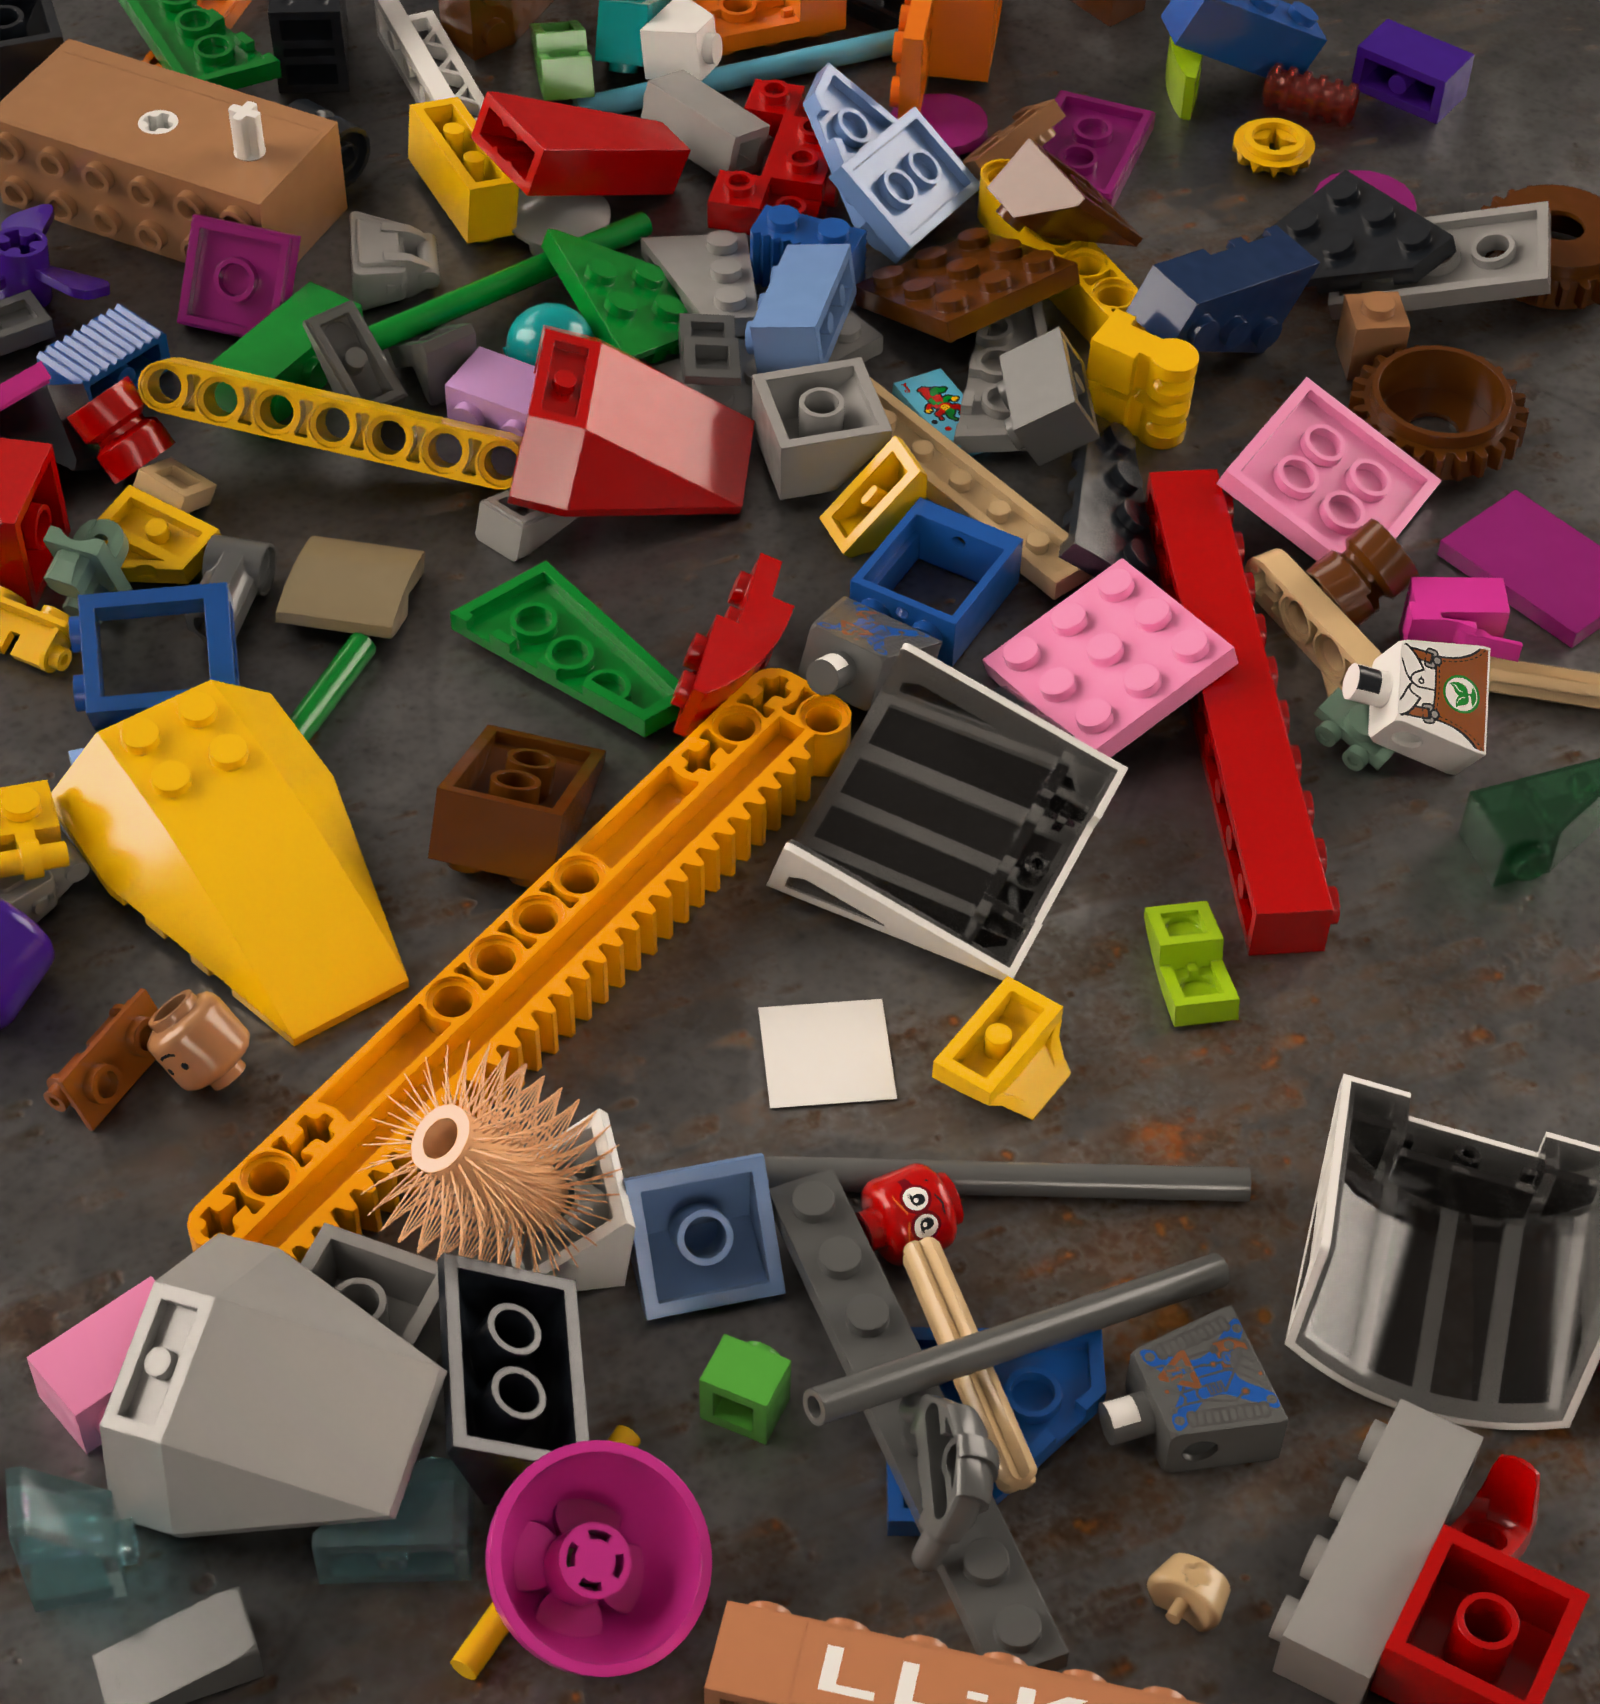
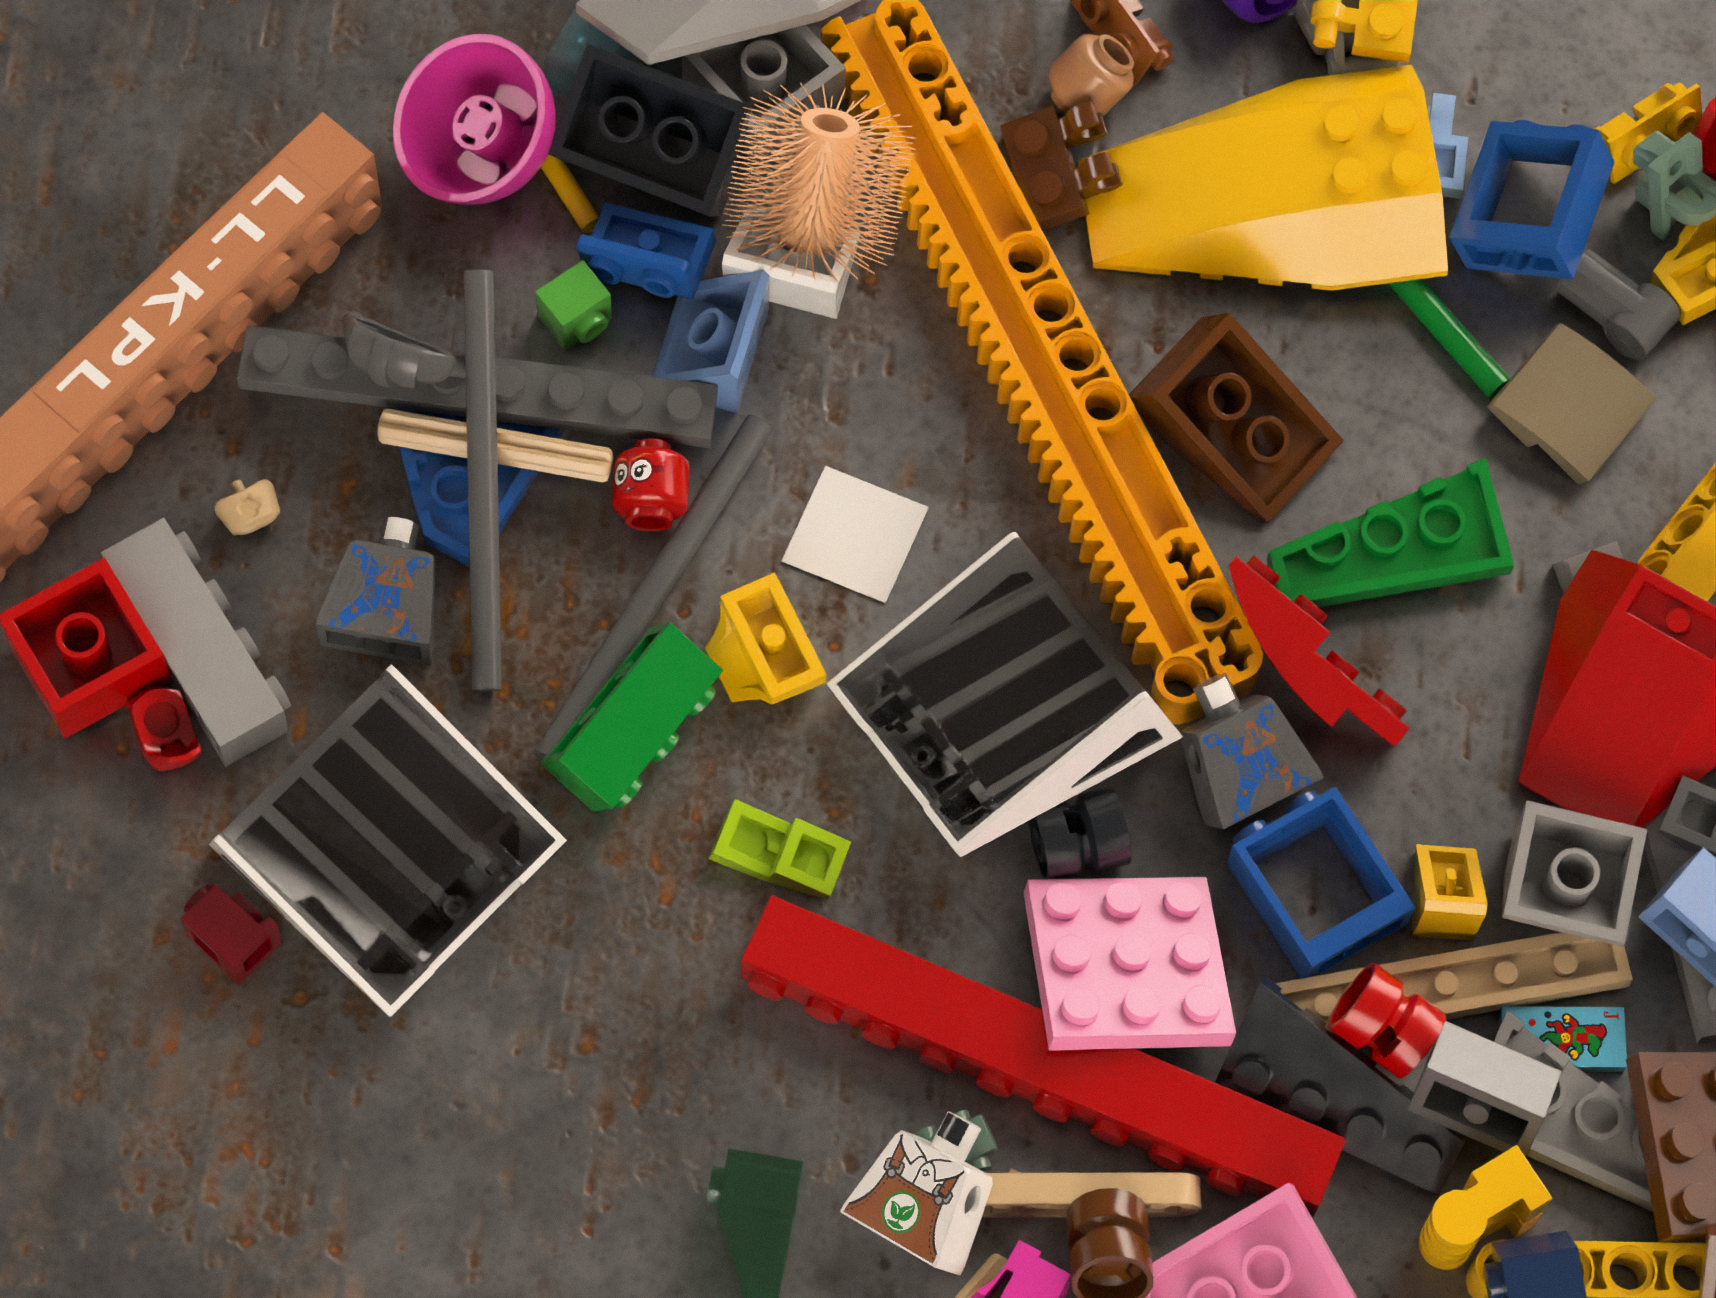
camera: 115 degrees right, 20 degrees up
none -> green brick [540,622,723,811]
none -> blue bracket [576,202,717,299]
none -> reddish brown plate [1000,101,1123,231]
none -> red wheel [1327,963,1446,1079]

